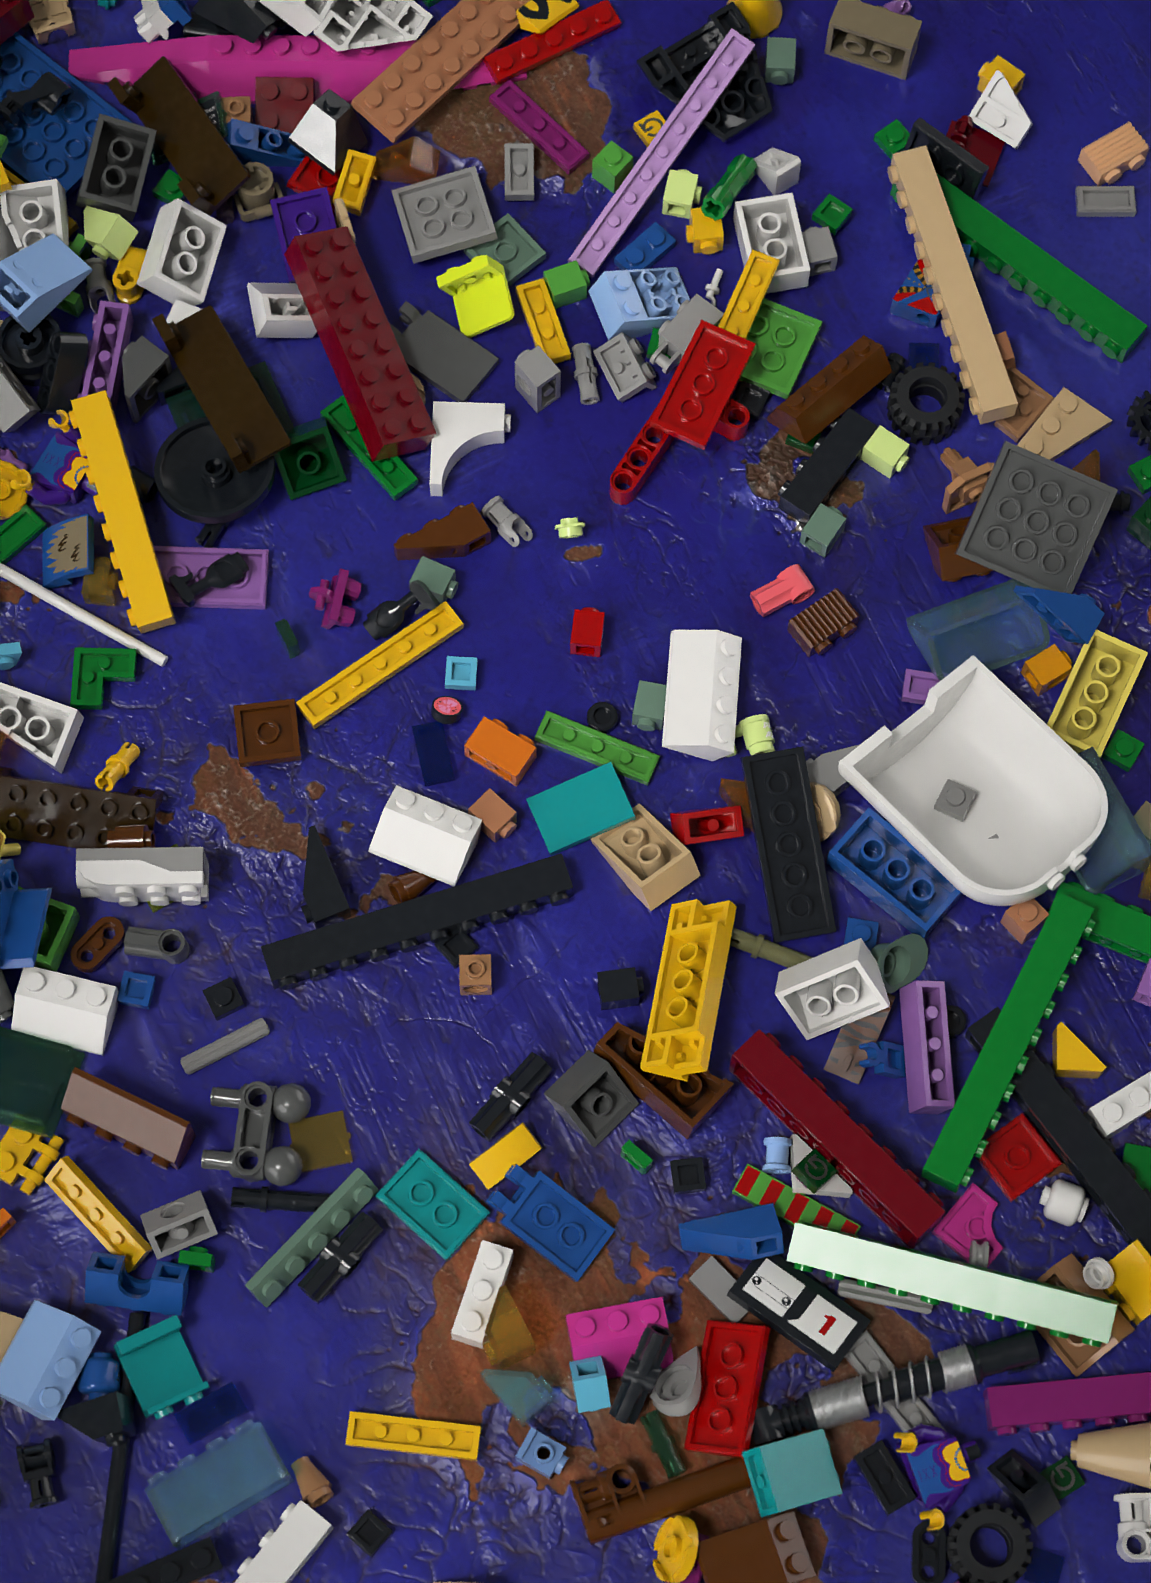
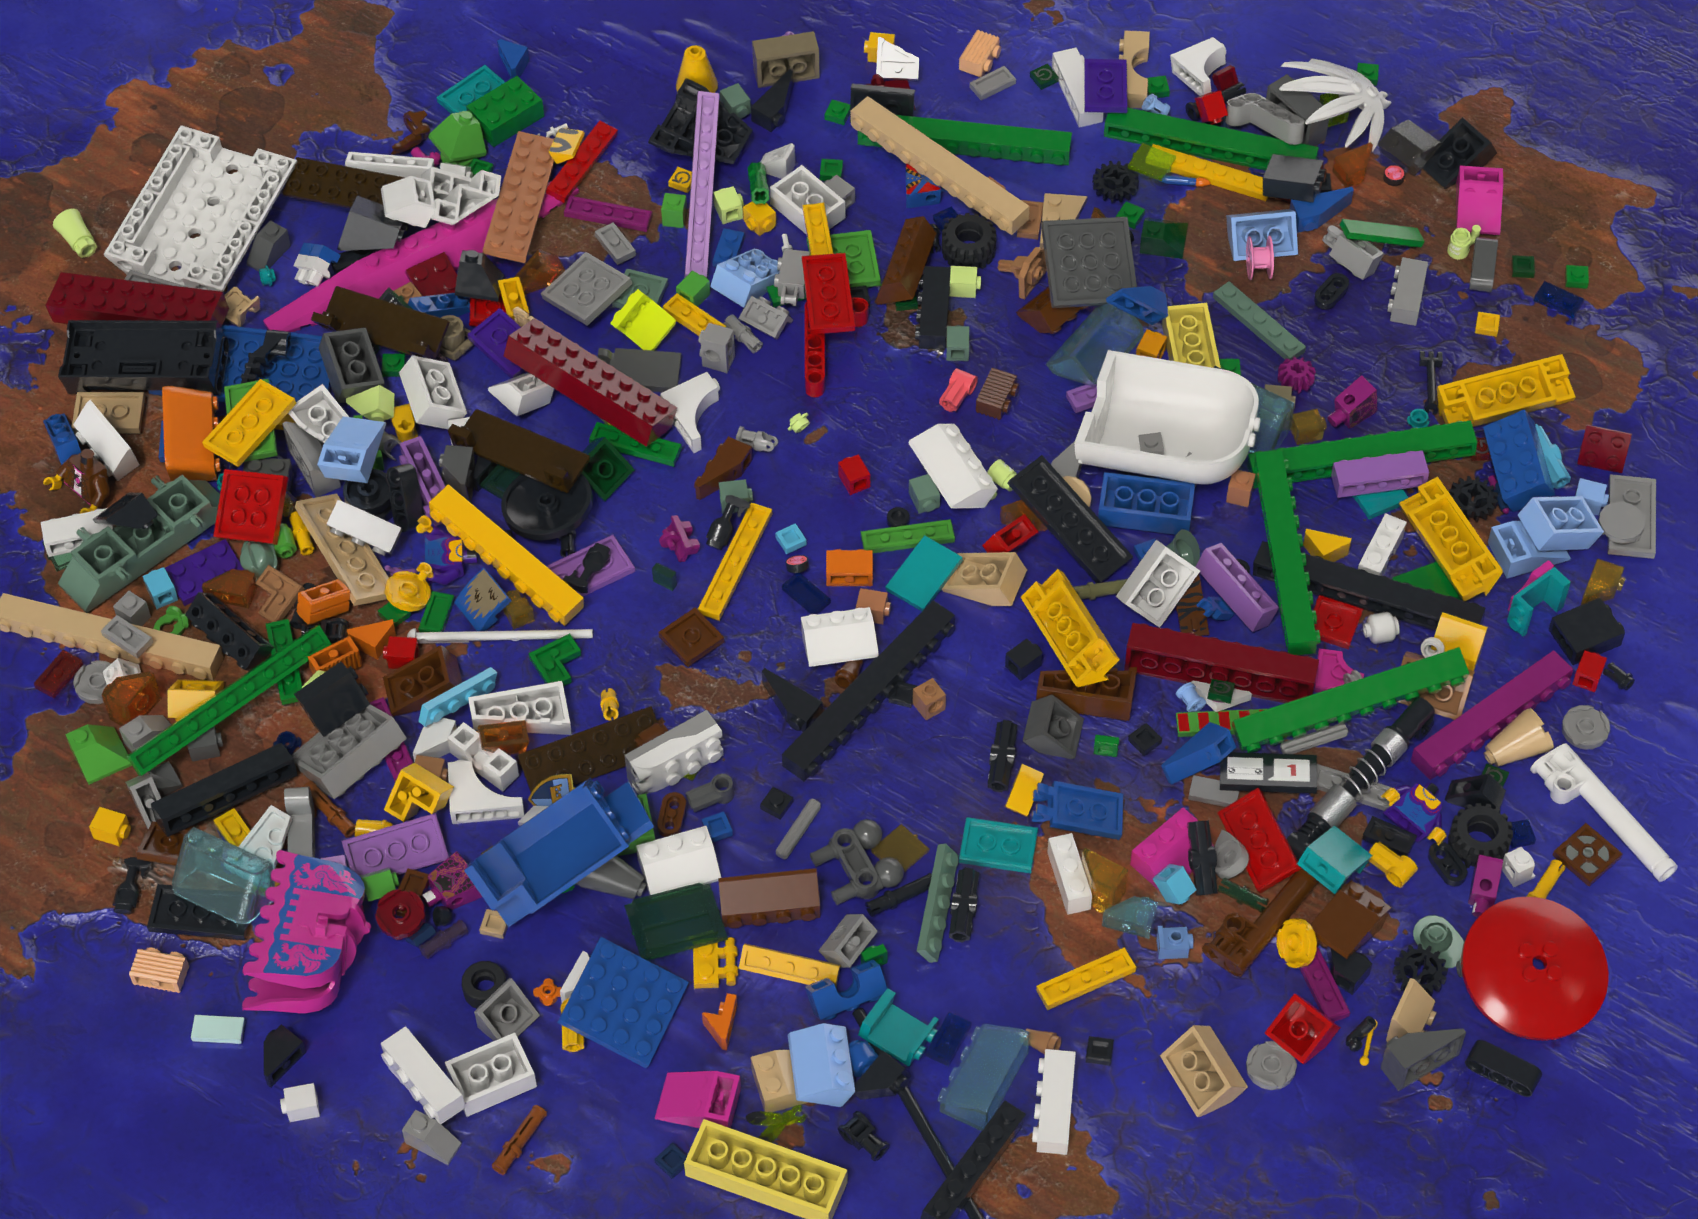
camera: 30 degrees left, 15 degrees down
none -> black slope [751,69,794,132]
none -> yellow piece [1369,842,1418,888]

